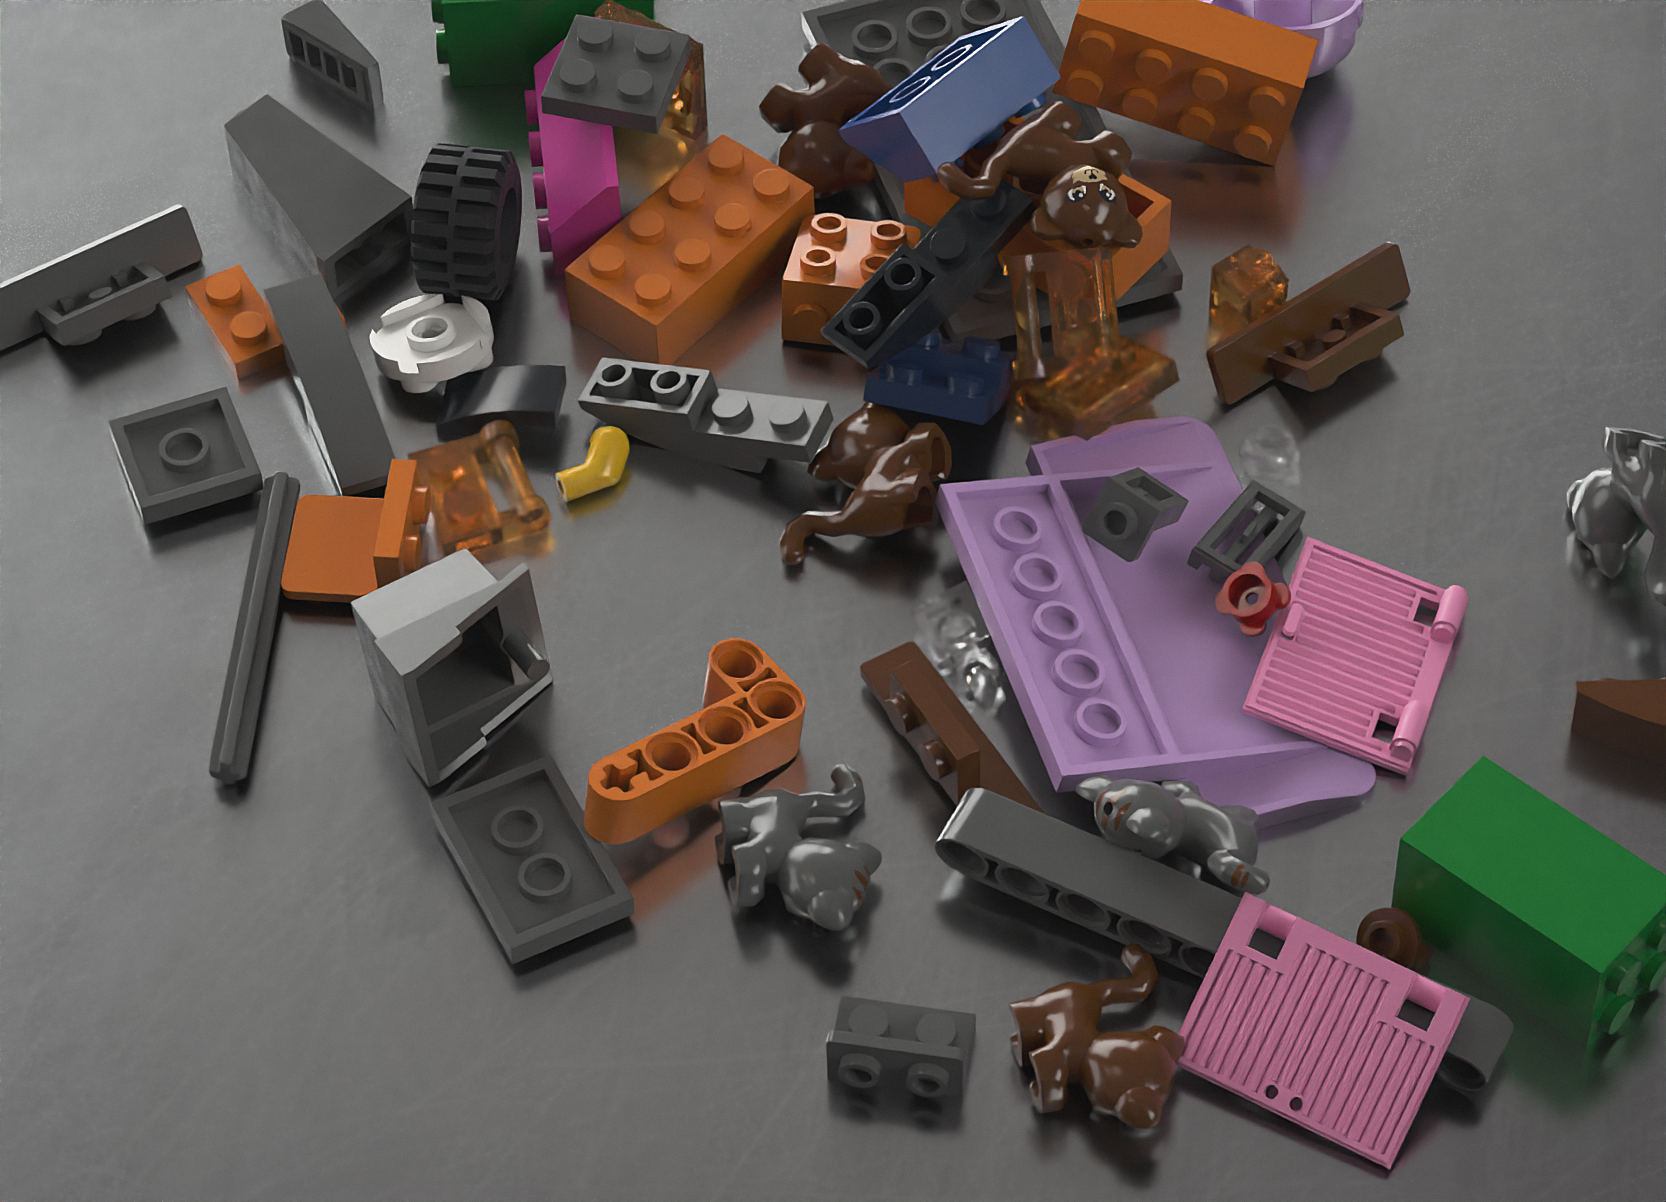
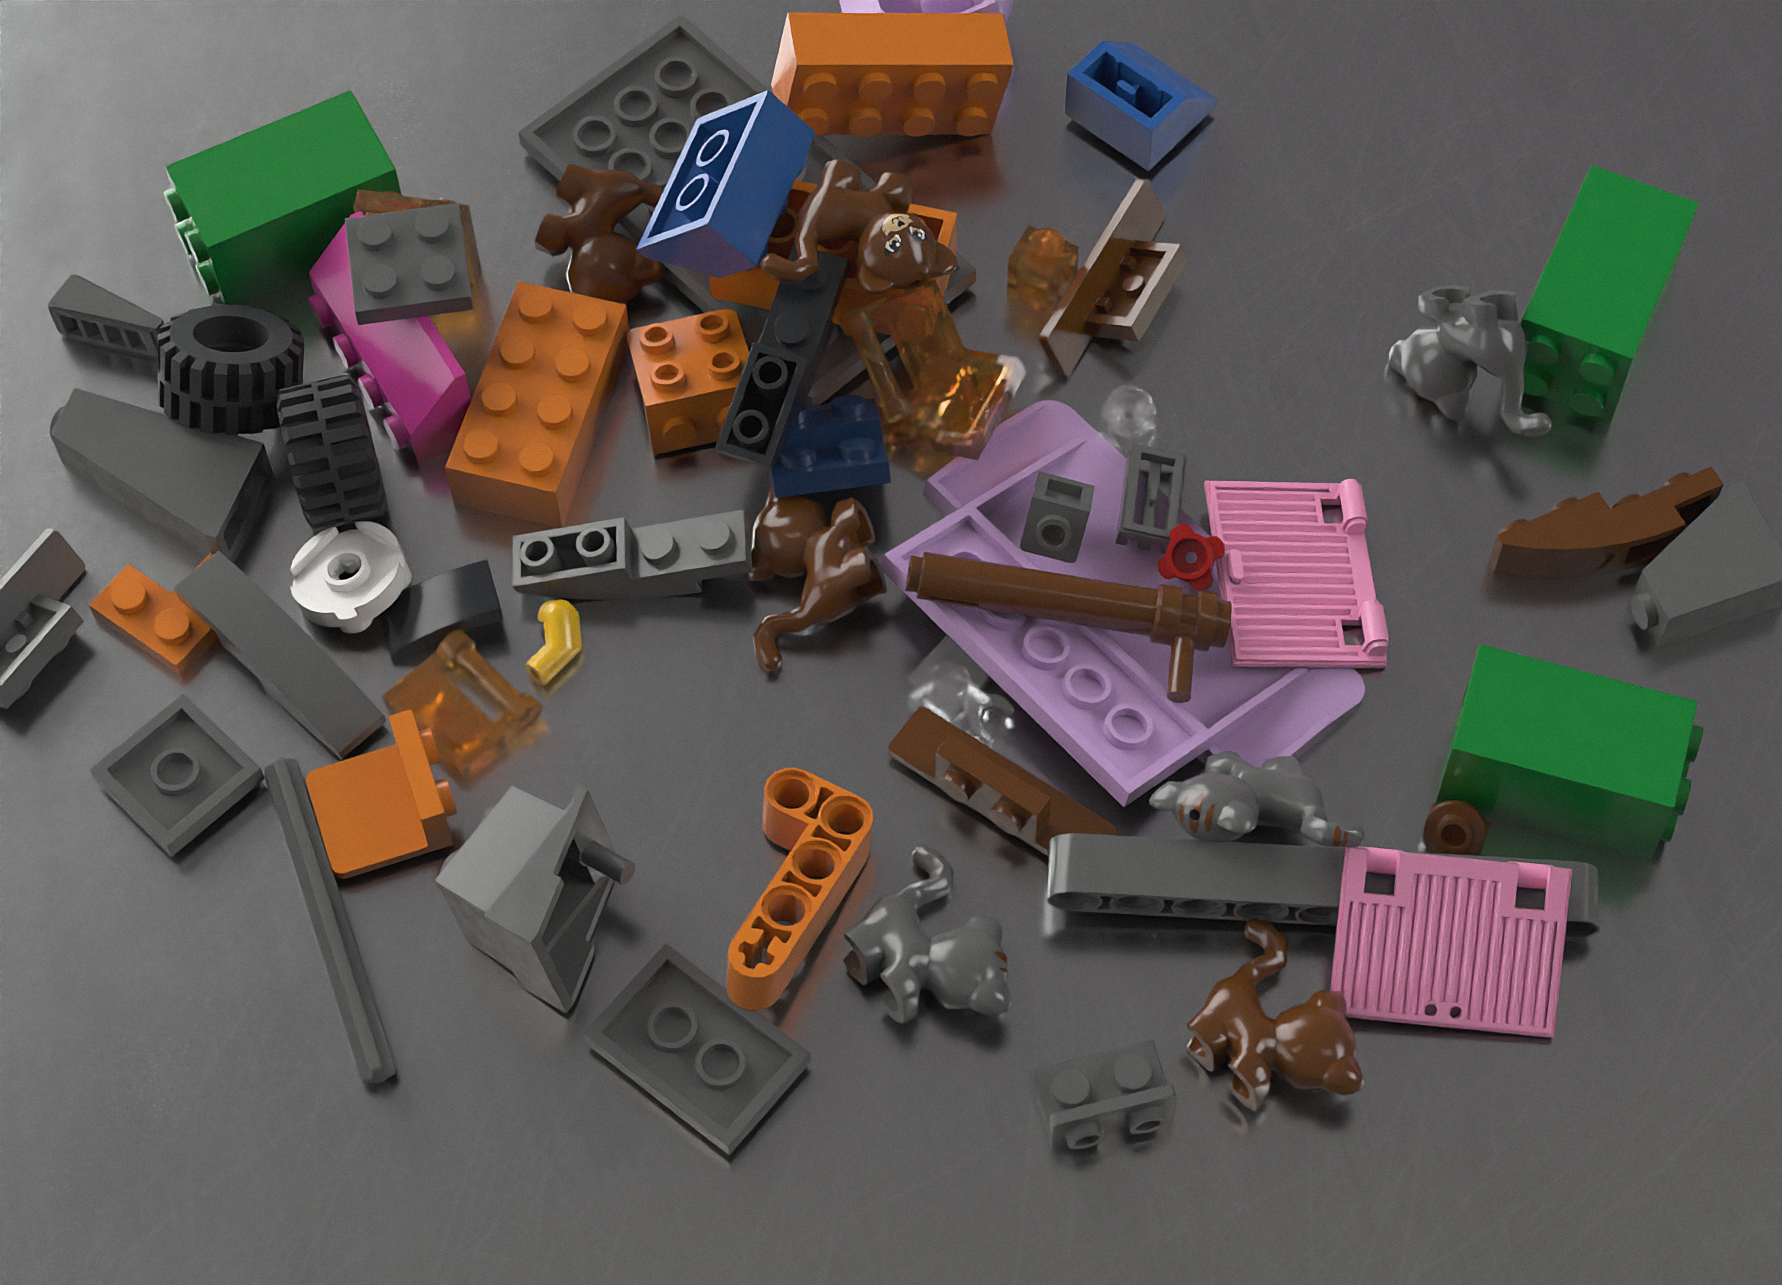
camera: 25 degrees left, 10 degrees up
none -> black tyre [157,304,304,435]
none -> reddish brown cylinder [905,551,1232,703]
none -> blue slope [1065,41,1218,171]

